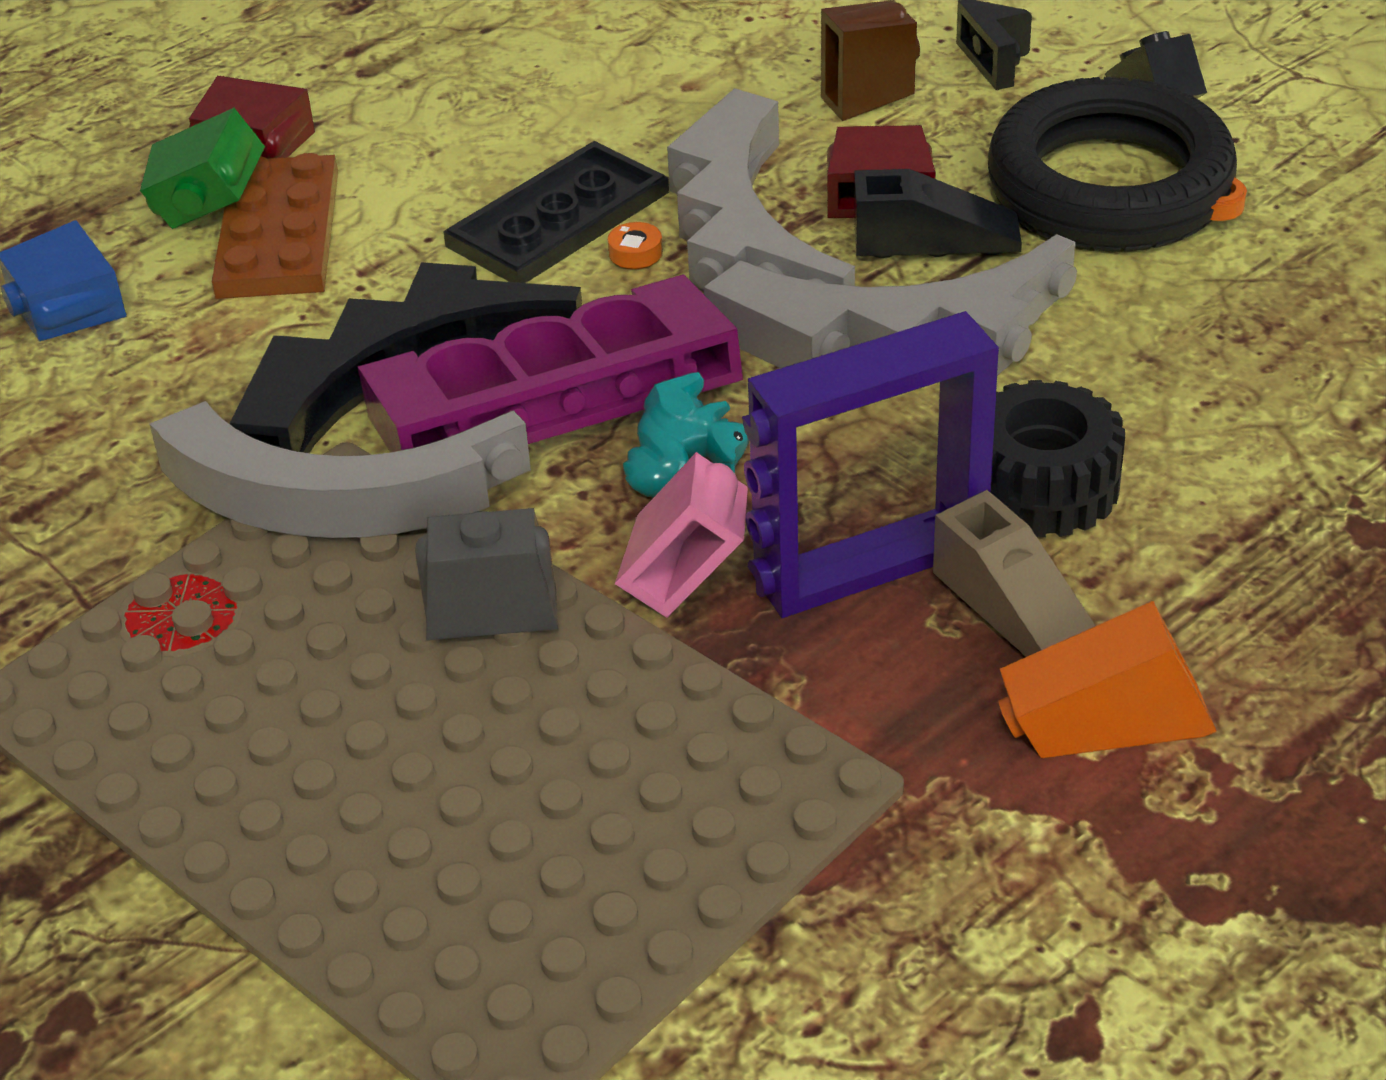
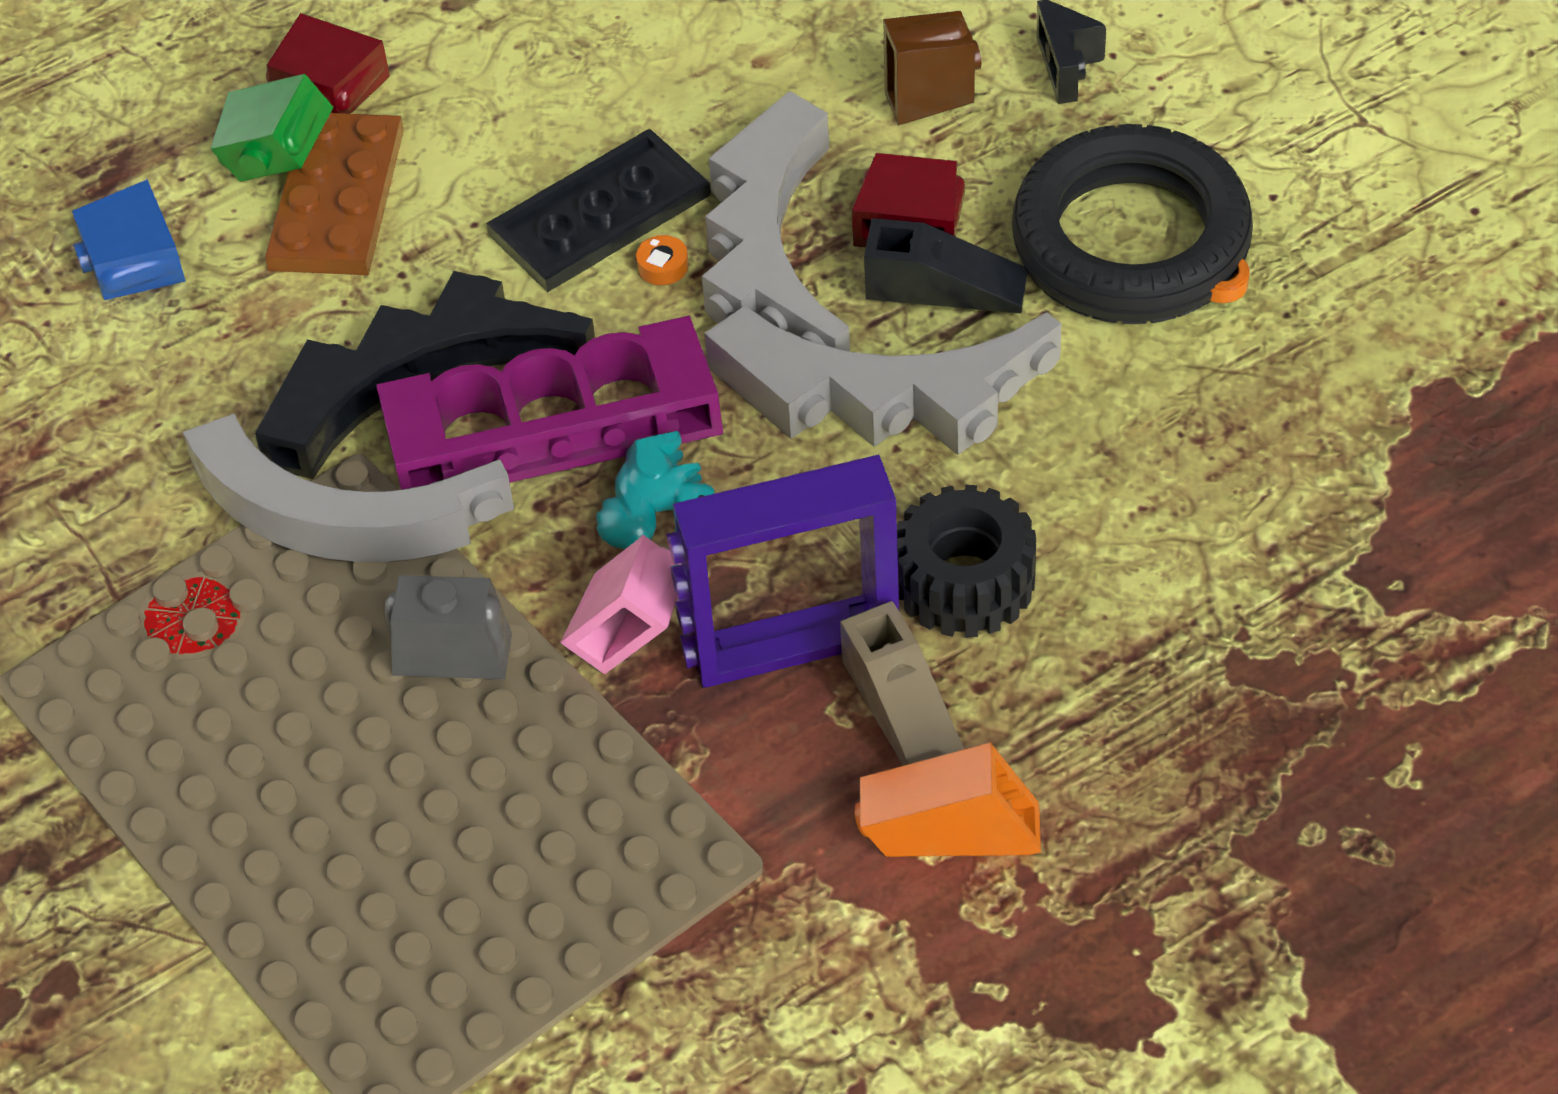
camera: 10 degrees right, 10 degrees up
black slope [1105,31,1207,99] -> none

